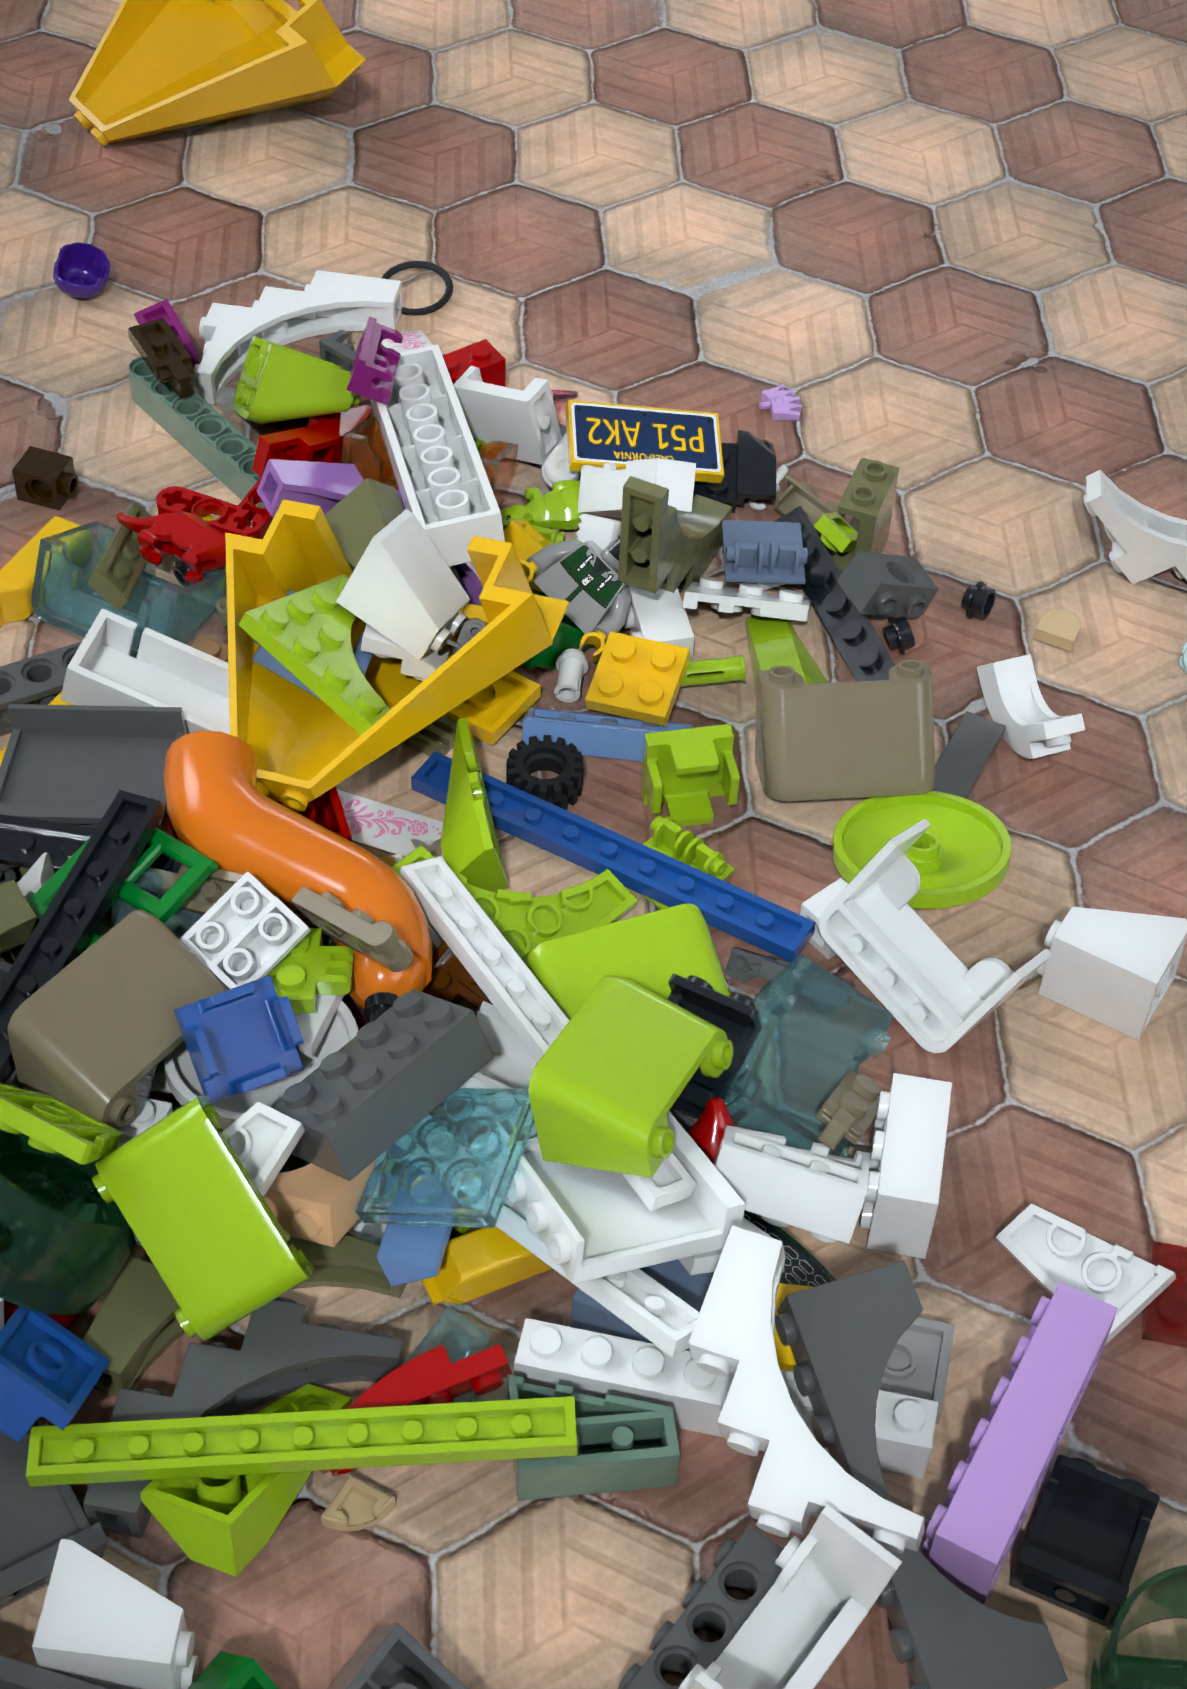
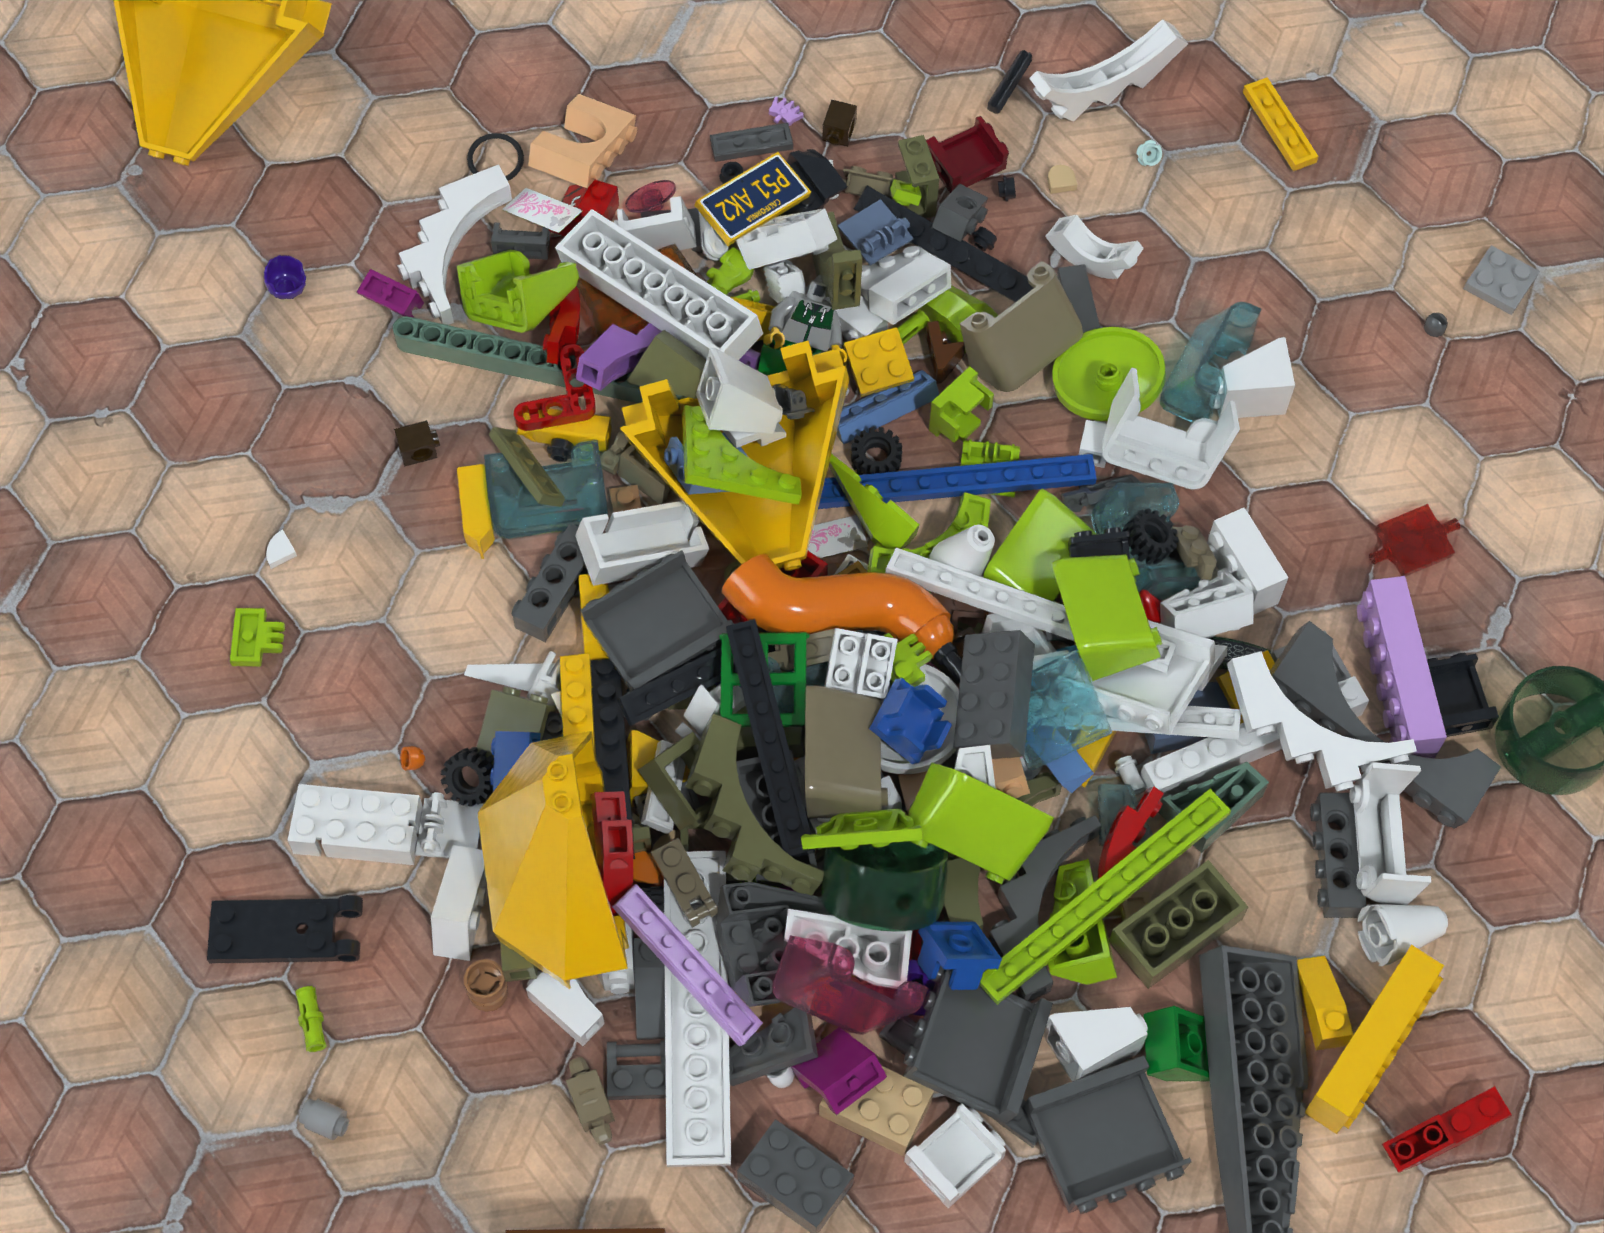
camera: 35 degrees left, 15 degrees up
red animal [116,512,250,587] -> none
dark brown hinge [128,318,195,398] -> none
dark tan plate [291,886,413,972] -> none
magenta hinge [346,316,403,405] -> none
white wing [996,1203,1176,1345] -> none
none -> light nougat arch [528,94,637,188]
none -> dark grey tile [710,123,793,162]
none -> dark brown brick [822,100,857,147]
none -> white brick [869,252,951,325]
none -> dark red panel [926,116,1009,193]
none -> reddish brown slope [926,321,965,384]
none -> white cone [929,525,995,577]
none -> black axle [987,50,1032,114]
none -> olive brick [1109,860,1248,989]
none -> white pin [1115,756,1147,796]
none -> black tyre [1122,508,1179,565]
none -> clear light blue windscreen [1160,302,1261,423]

